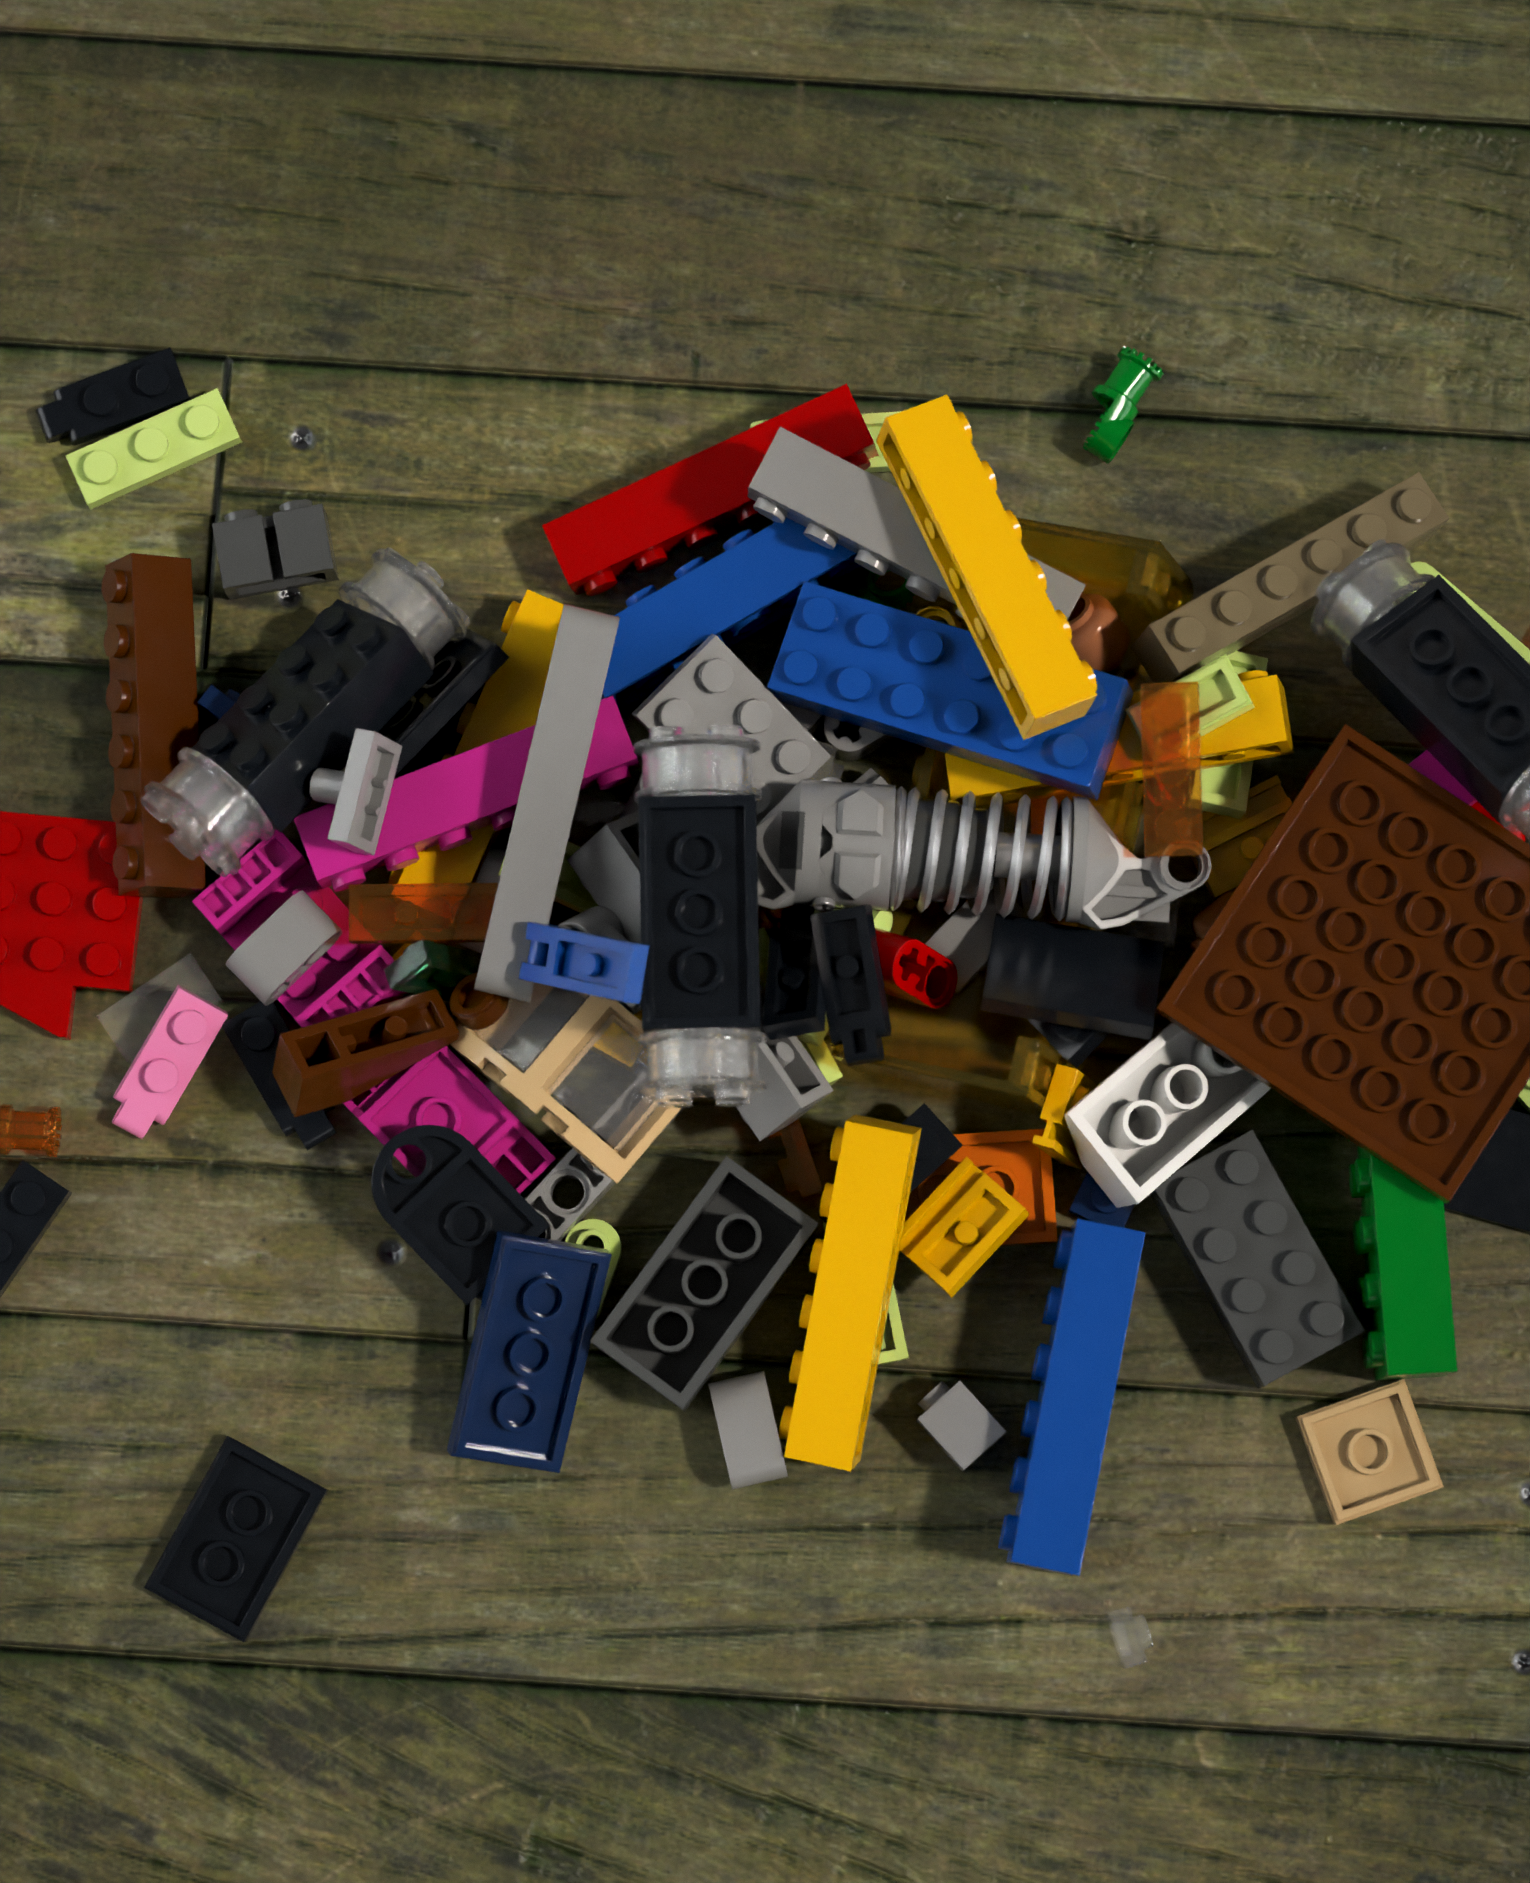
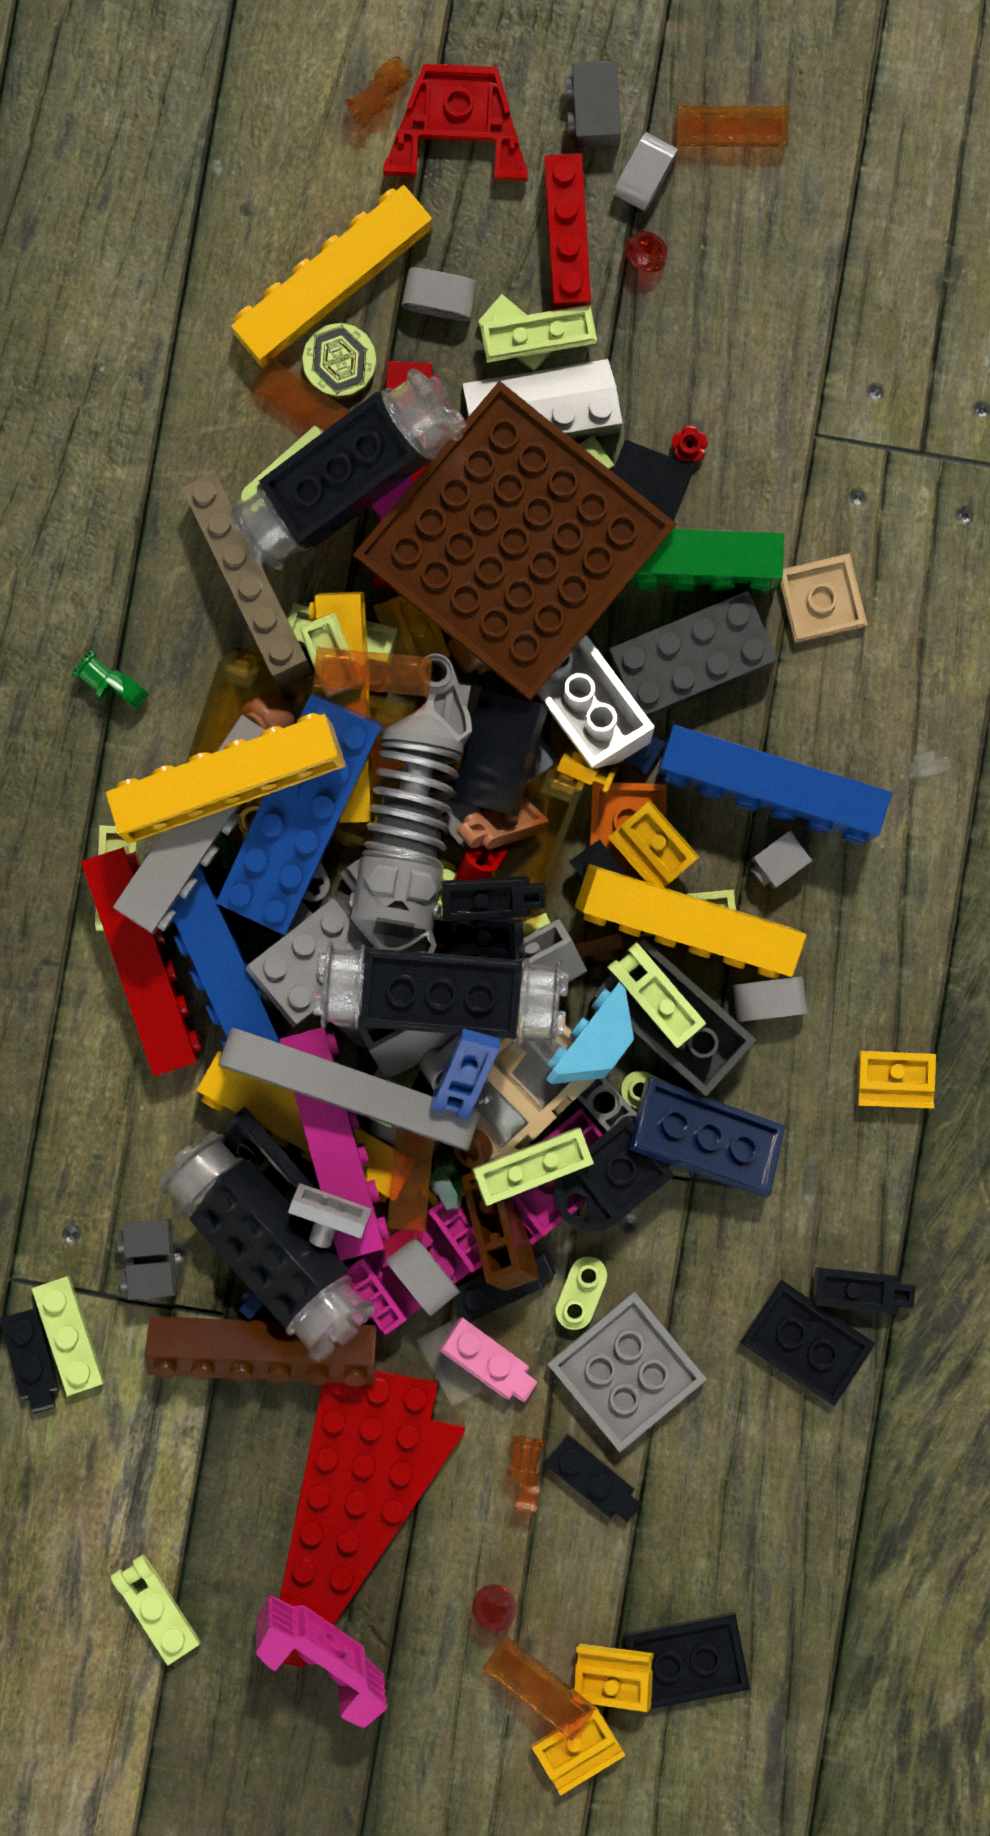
camera: 90 degrees left, 5 degrees up
none -> nougat hinge [456,798,550,850]
none -> yellowish green plate [472,1127,594,1206]
none -> medium azure slope [546,983,634,1084]
none -> light grey plate [547,1291,707,1452]
none -> yellowish green plate [555,1256,607,1330]
none -> yellowish green plate [607,943,706,1048]
none -> black hinge [812,1267,916,1314]
none -> yellow plate [857,1051,936,1109]

